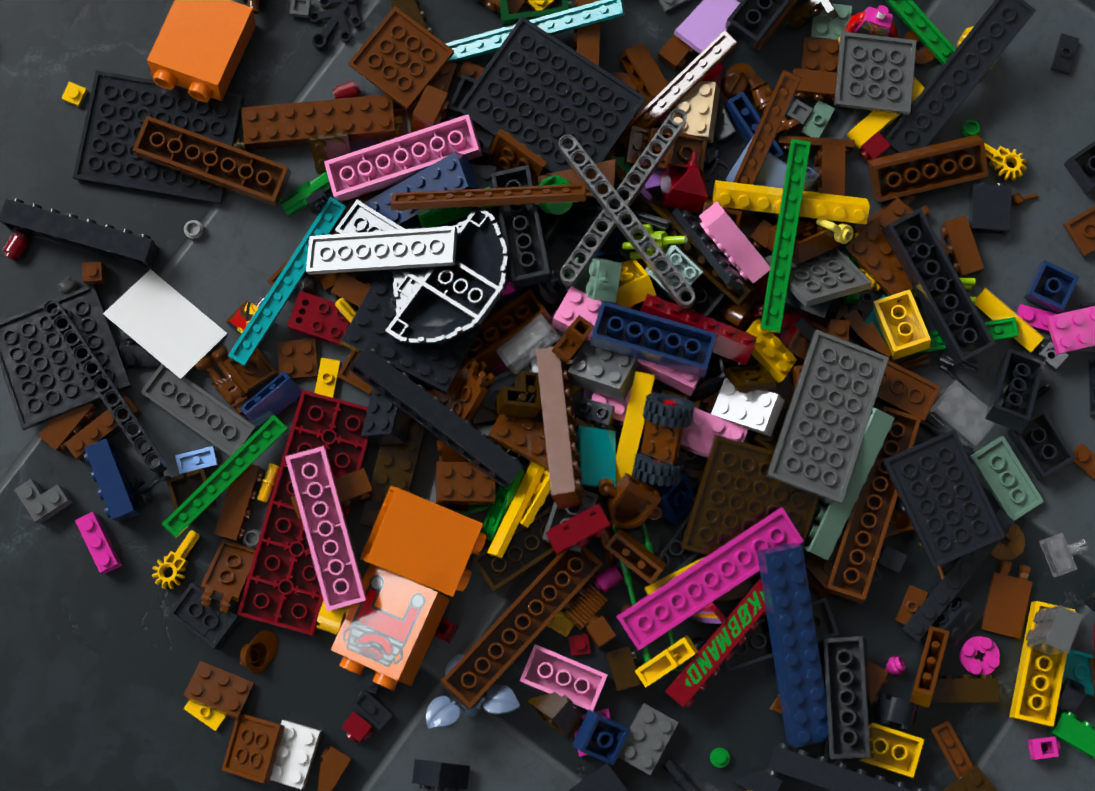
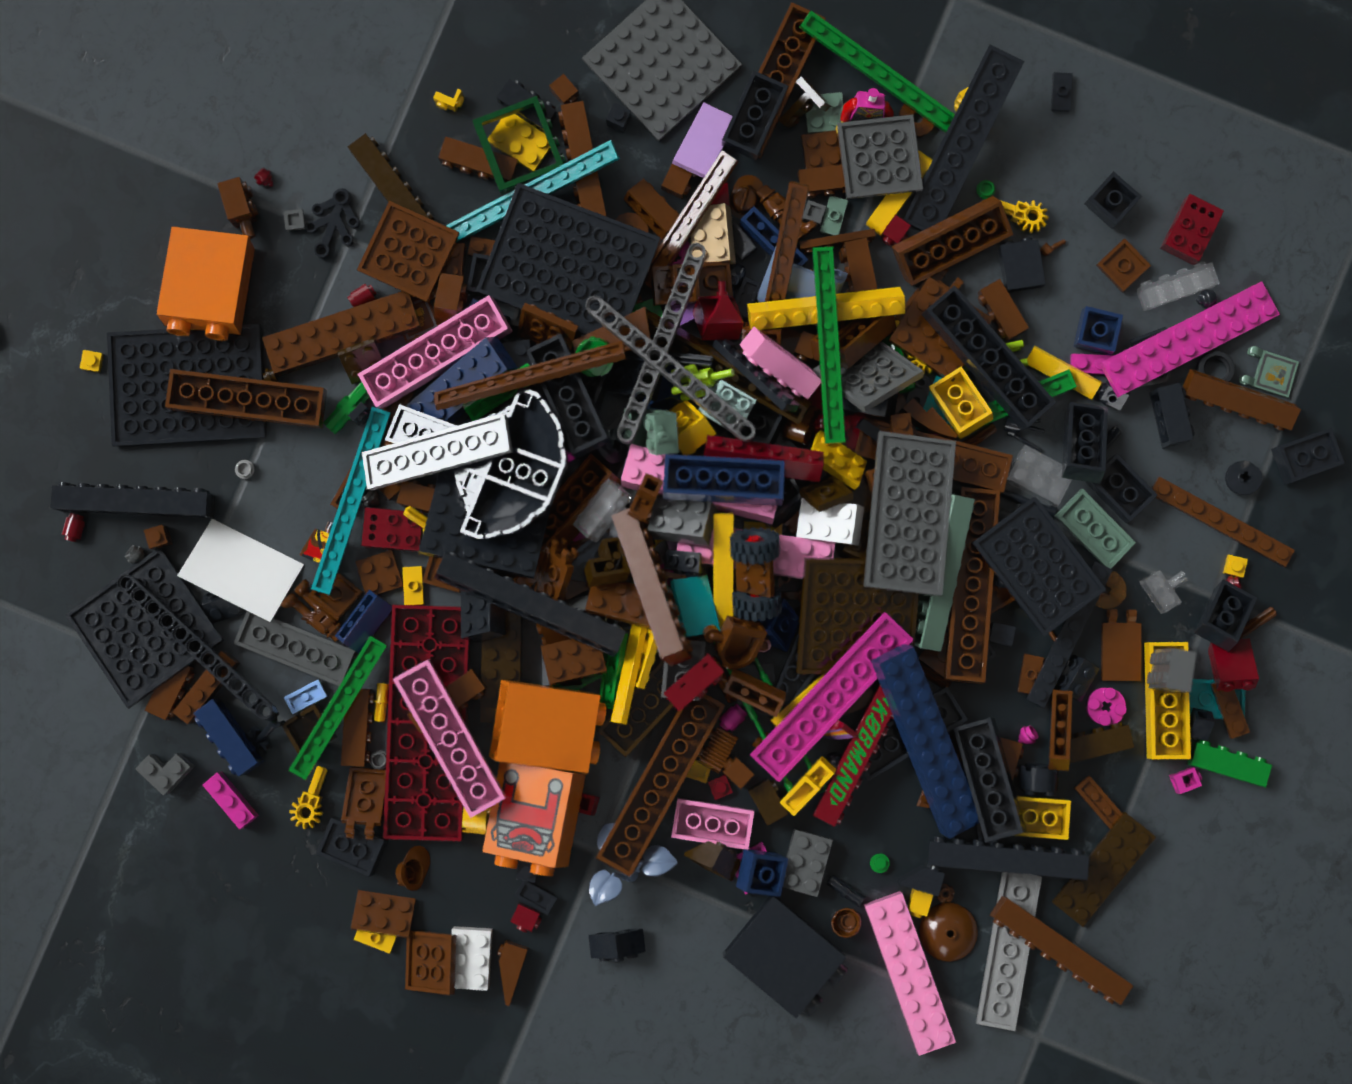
camera: 15 degrees left, 5 degrees up
light yellow plate [816,219,853,244] -> none

